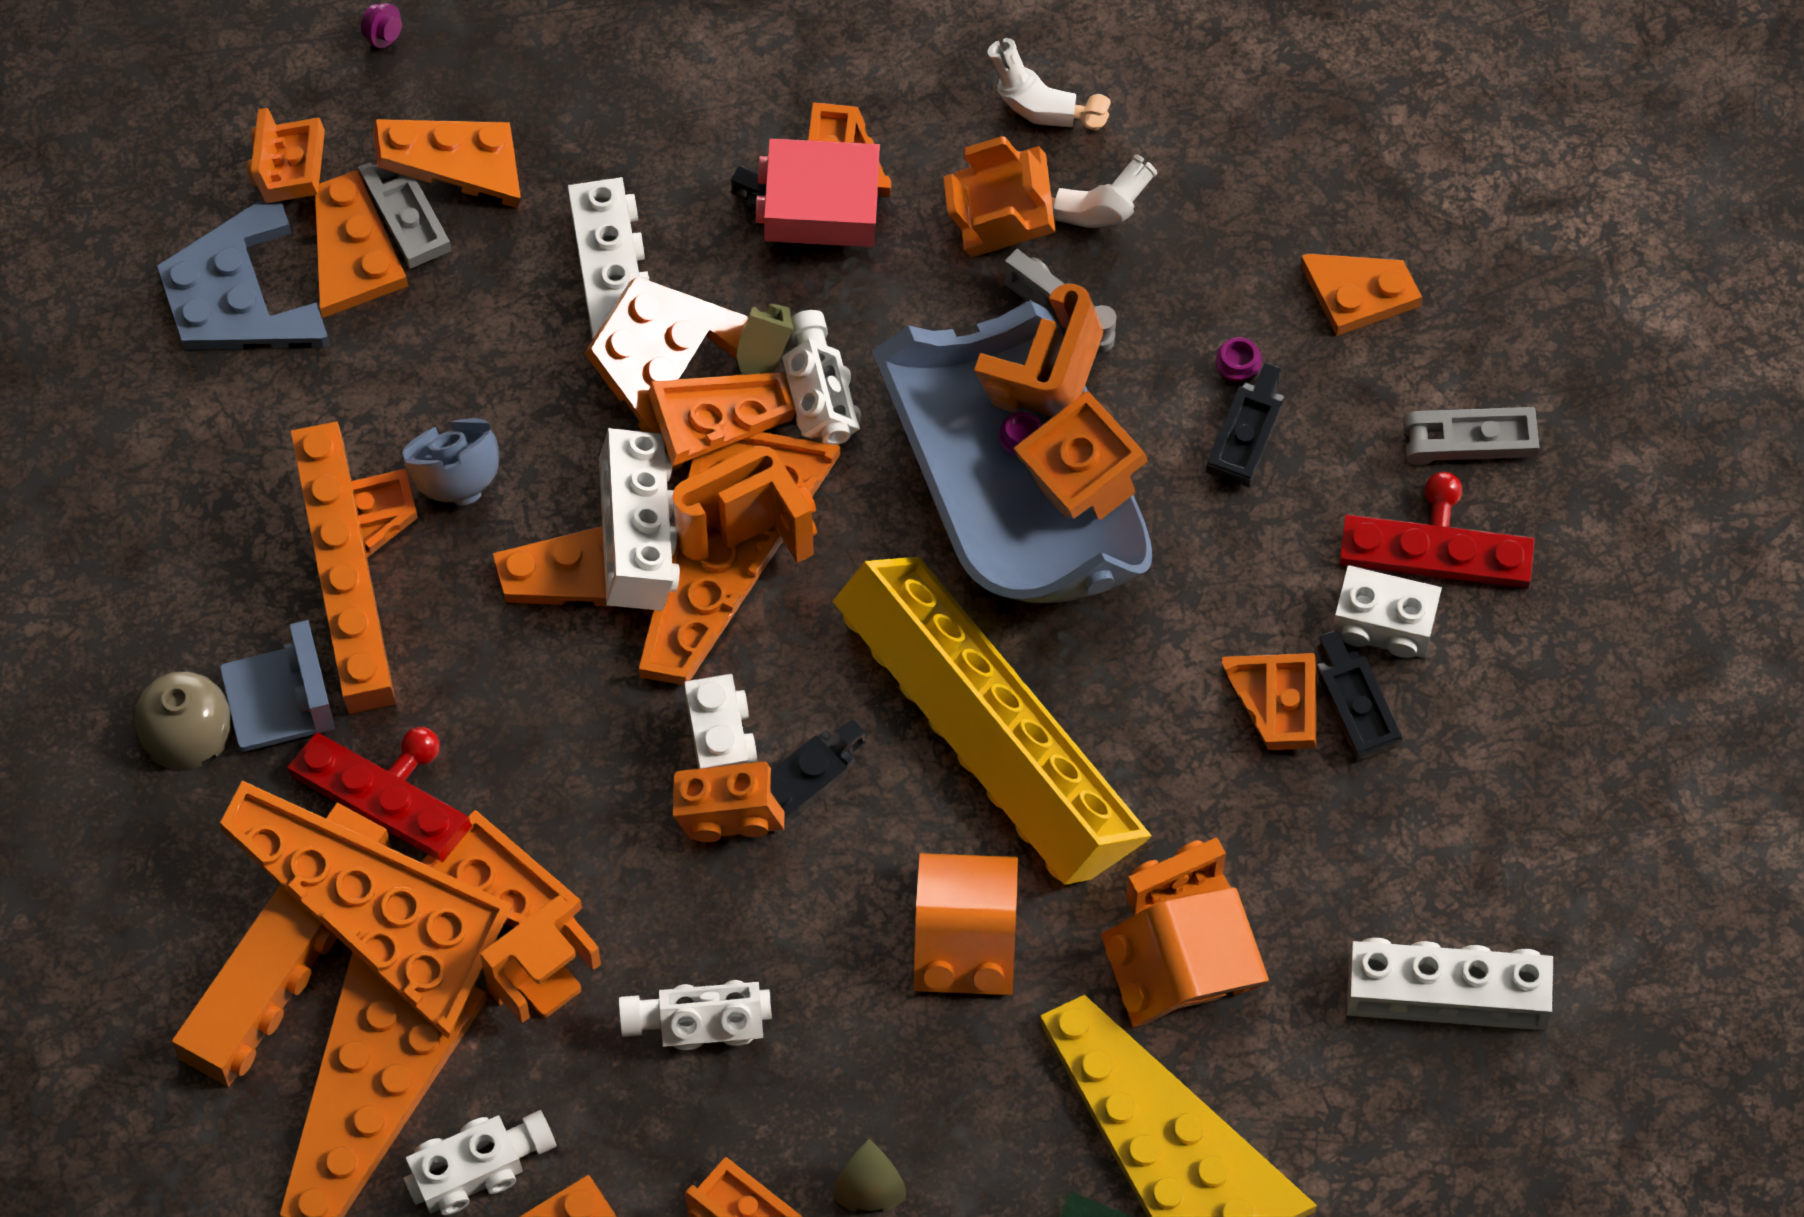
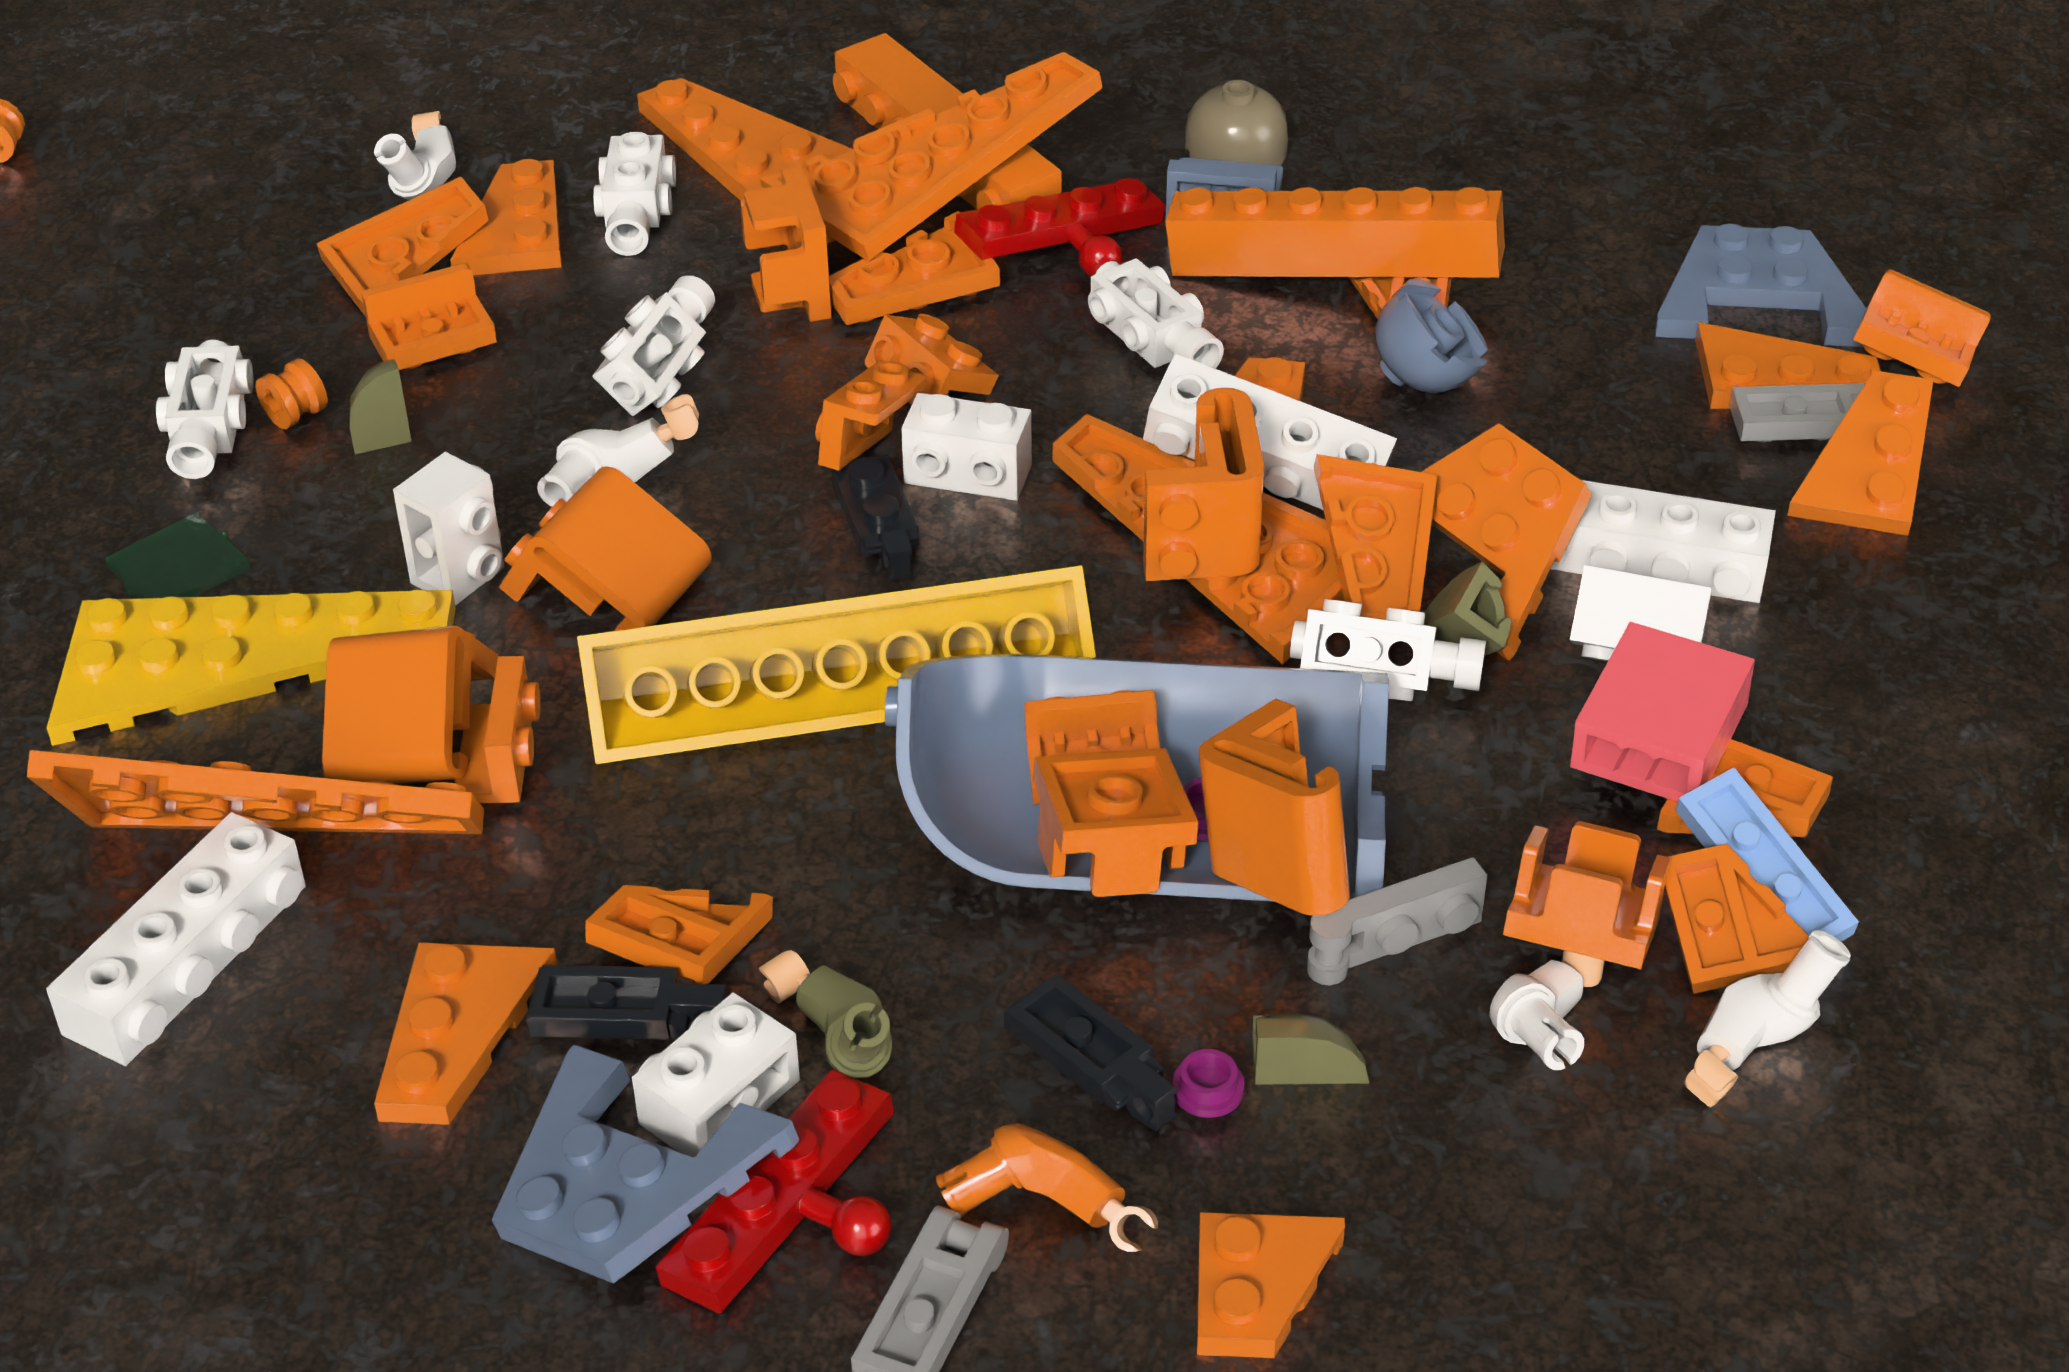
camera: 115 degrees right, 20 degrees down
none -> orange wing [27,750,484,834]
none -> orange wing [374,943,558,1125]
none -> white brick [393,452,505,606]
none -> sand blue wing [492,1045,799,1284]
none -> white arm [537,394,699,507]
none -> olive arm [759,950,892,1079]
none -> orange bracket [865,314,999,405]
none -> orange arm [936,1123,1158,1252]
none -> orange bracket [1024,690,1160,805]
none -> white brick [1088,258,1224,369]
none -> olive brick [1251,1013,1369,1085]
none -> white brick [1570,565,1711,662]
none -> orange wing [1665,843,1809,994]
none -> light blue plate [1675,767,1859,941]

